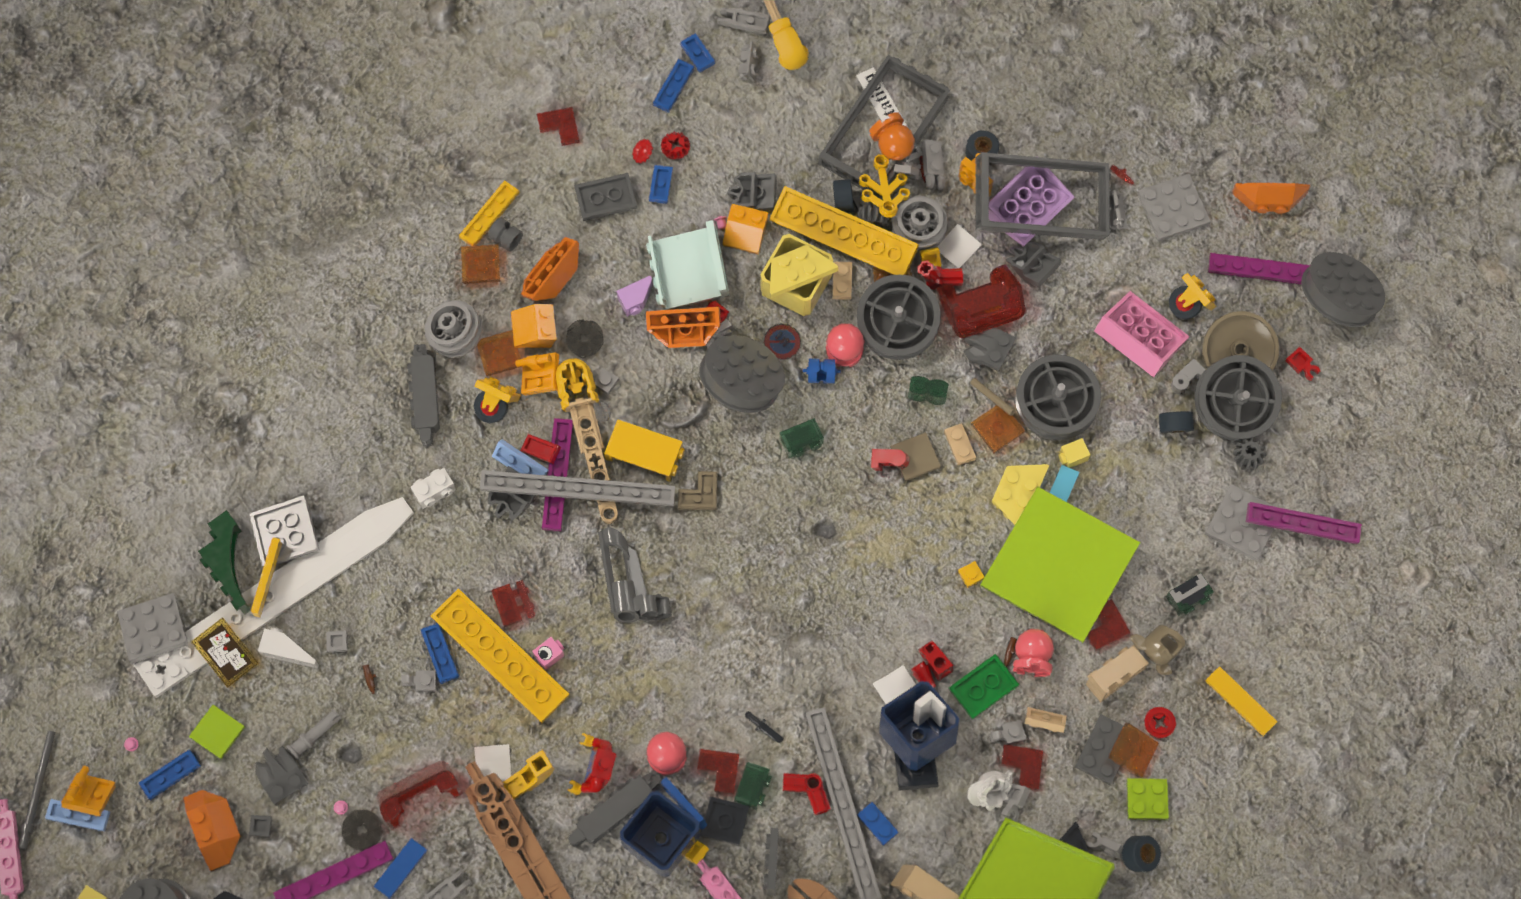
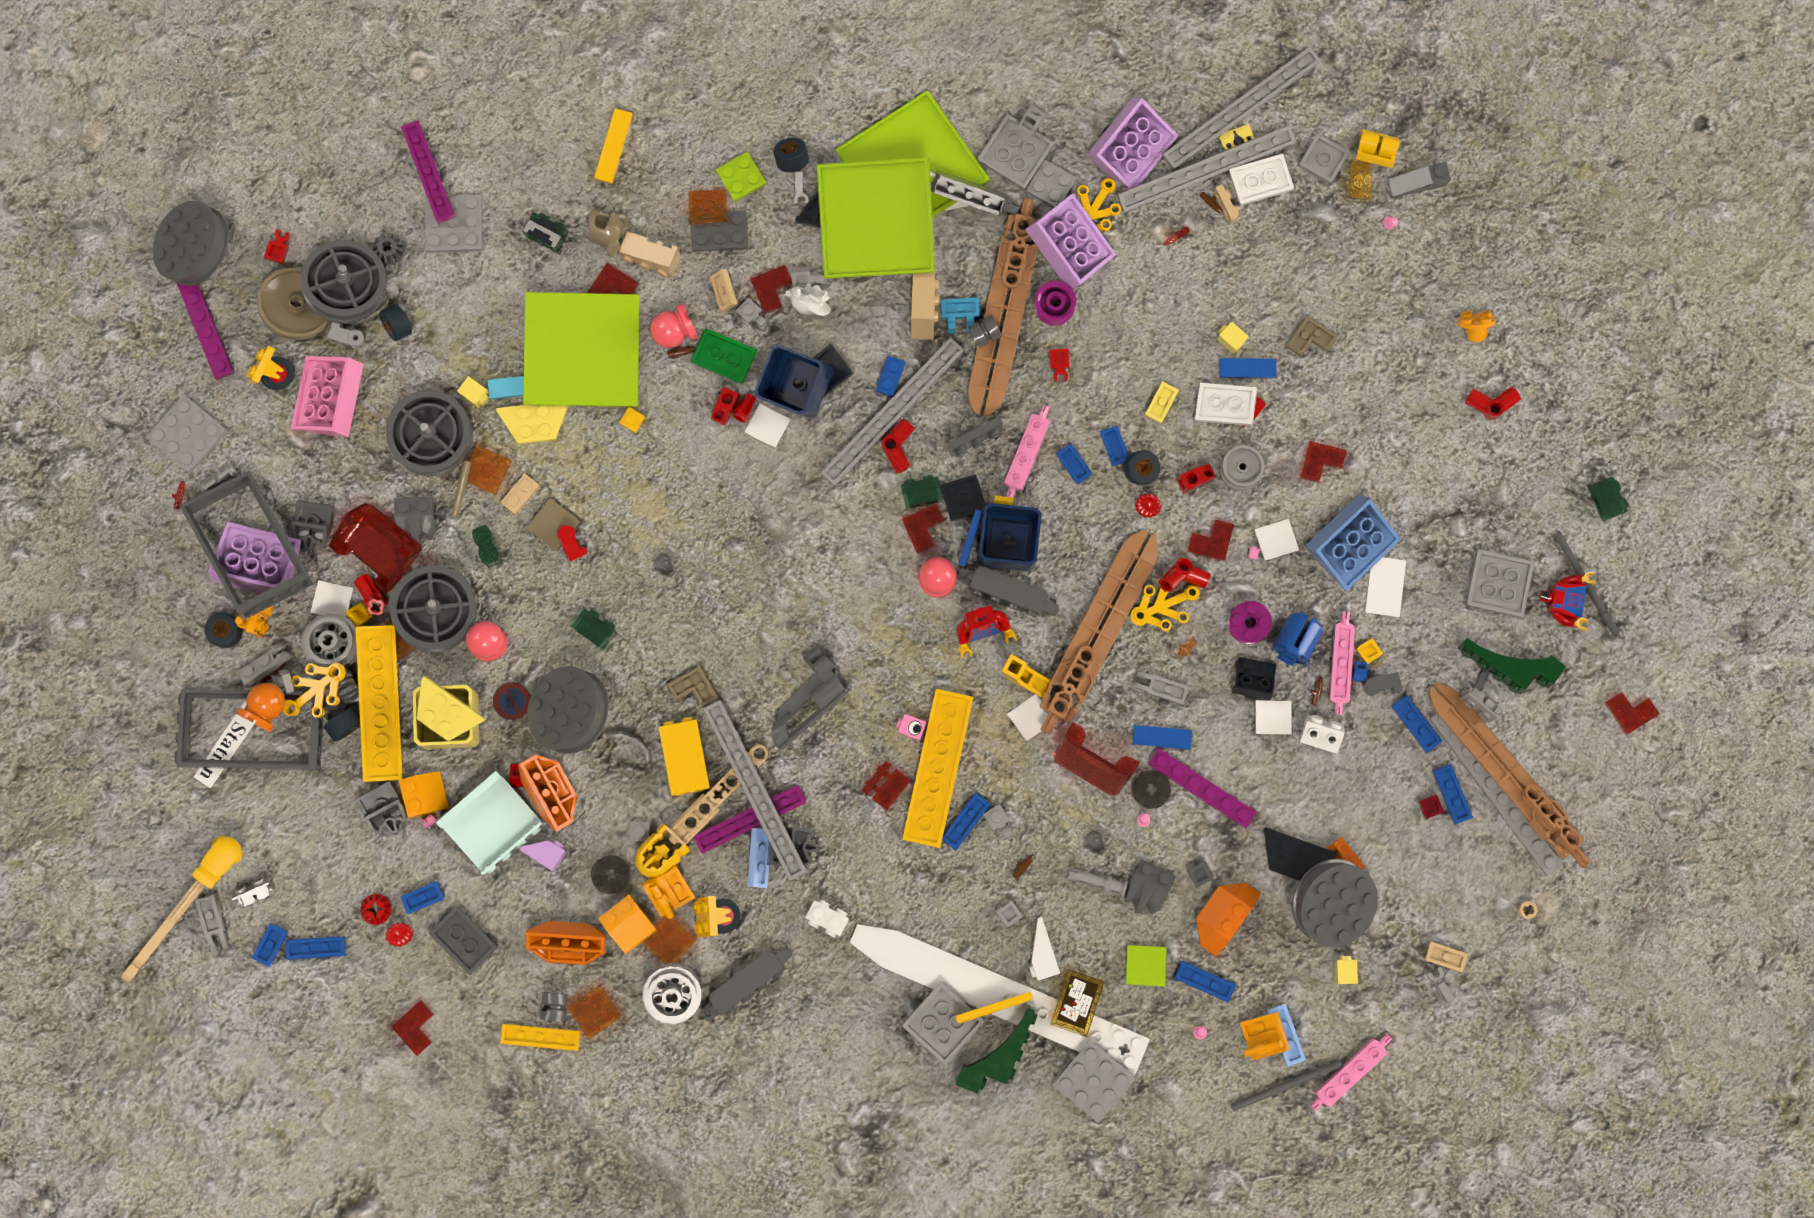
camera: 120 degrees left, 10 degrees up
red tile [520,434,561,464] -> none
black piece [745,711,784,743] -> none
blue wheel [803,358,841,384] -> none
tan plate [832,262,852,300] -> none
white panel [913,691,946,727] -> none
red gear [1144,707,1176,739] -> none
orange wedge [1232,183,1310,214] -> none

